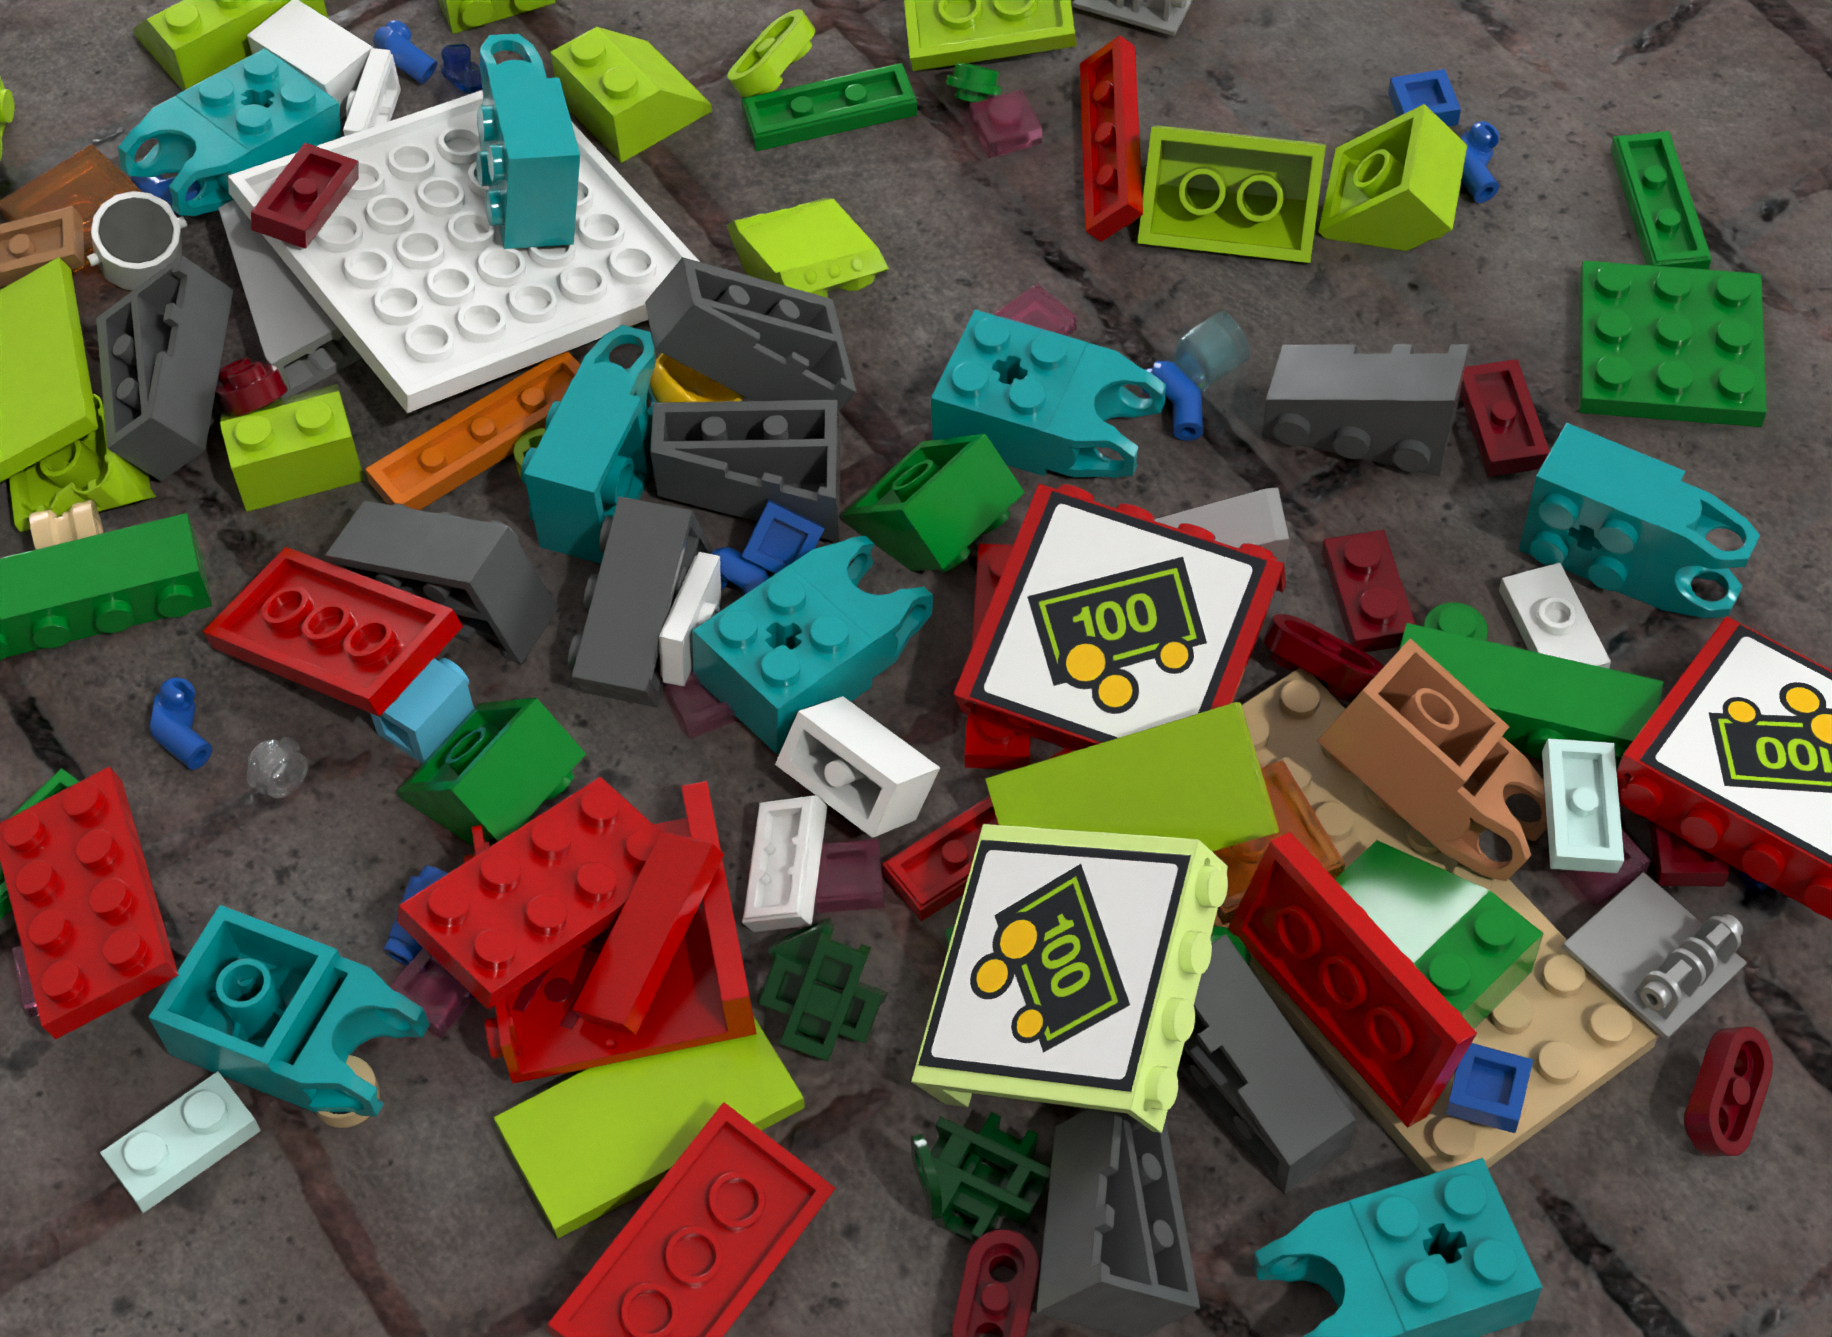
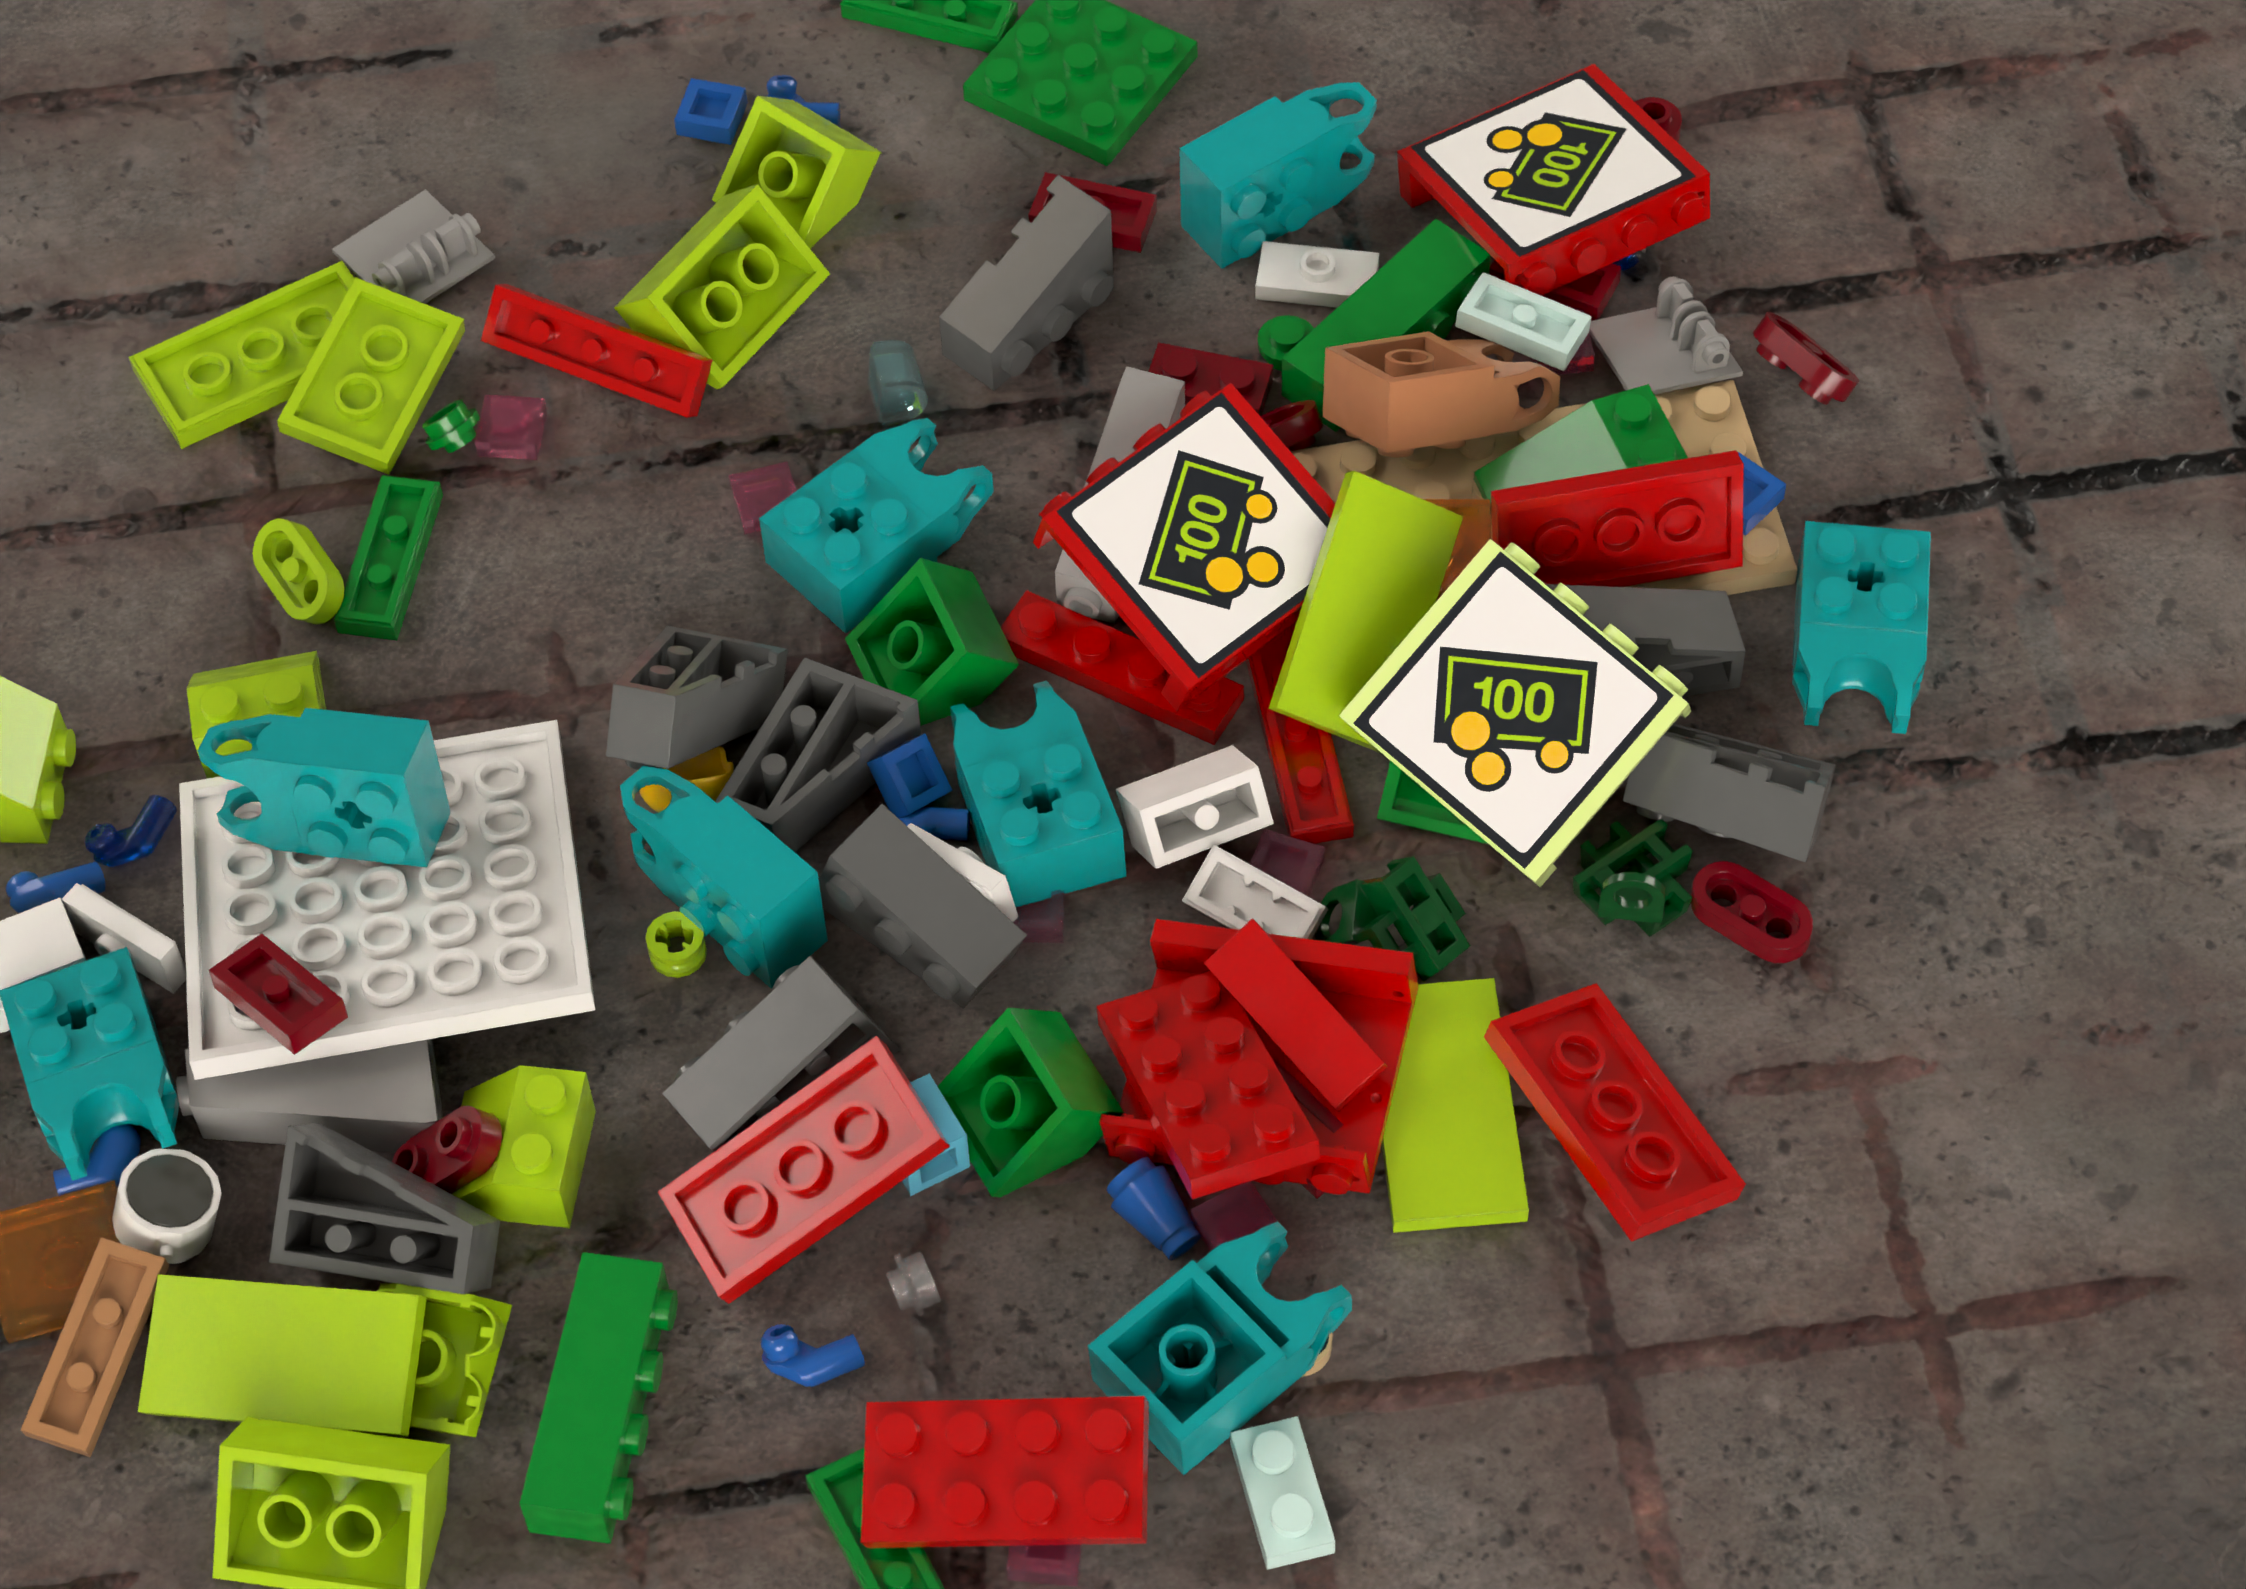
camera: 65 degrees left, 0 degrees up
tan wheel [29,500,104,550] -> none
orange plate [365,351,581,510] -> none
lime slope [727,198,889,298] -> none
blue arm [1142,361,1203,441] -> none

